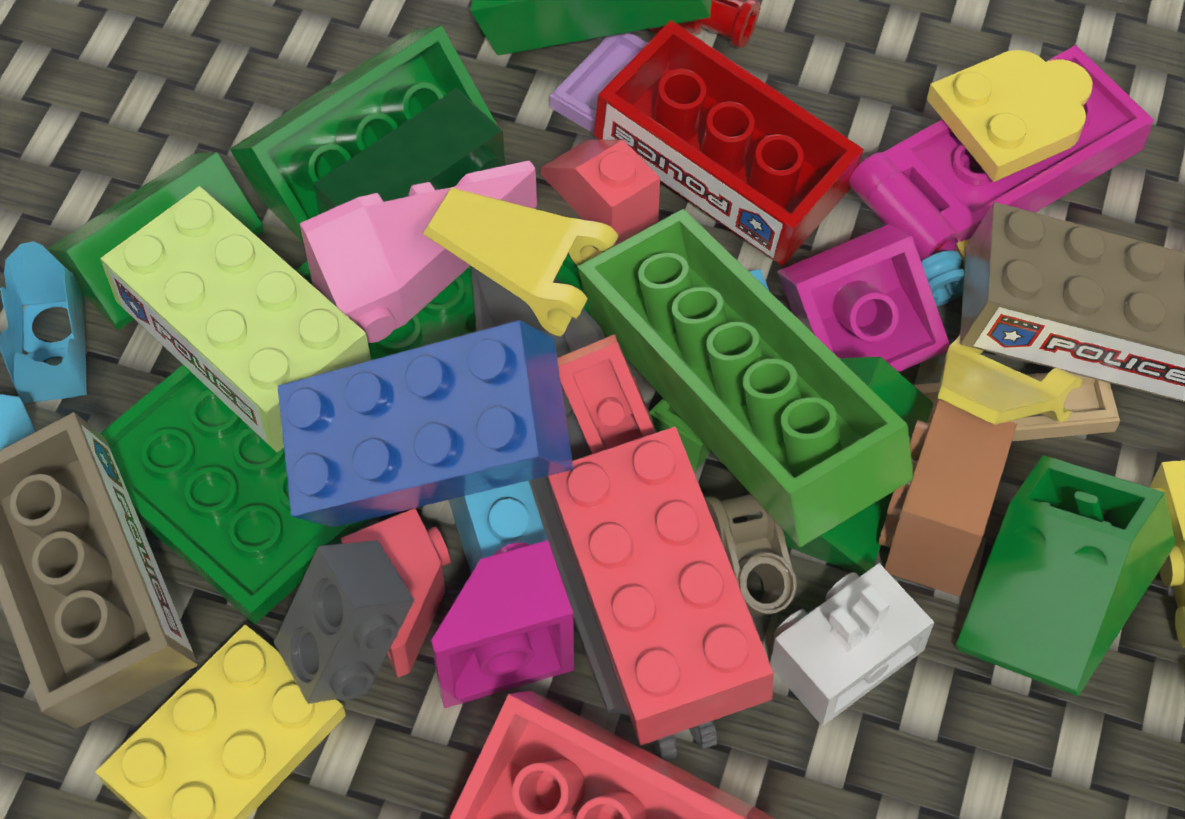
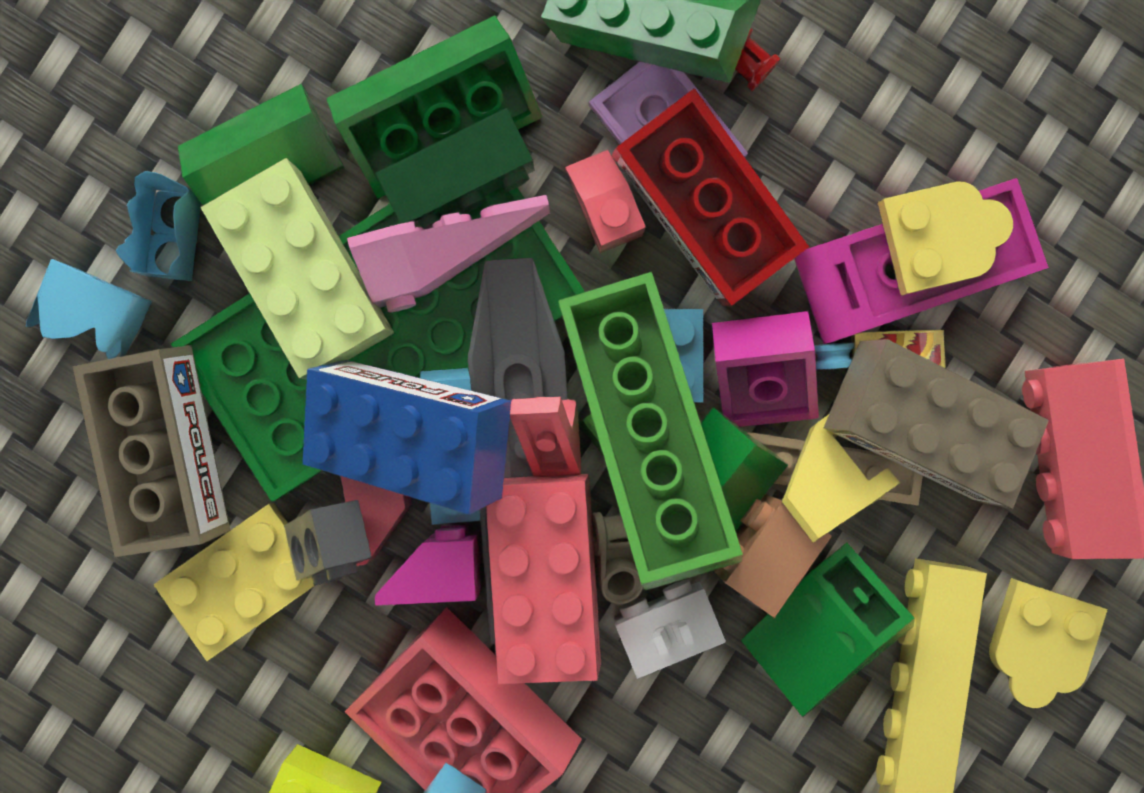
camera: 15 degrees right, 30 degrees up
light yellow flag [422,188,619,337] -> none

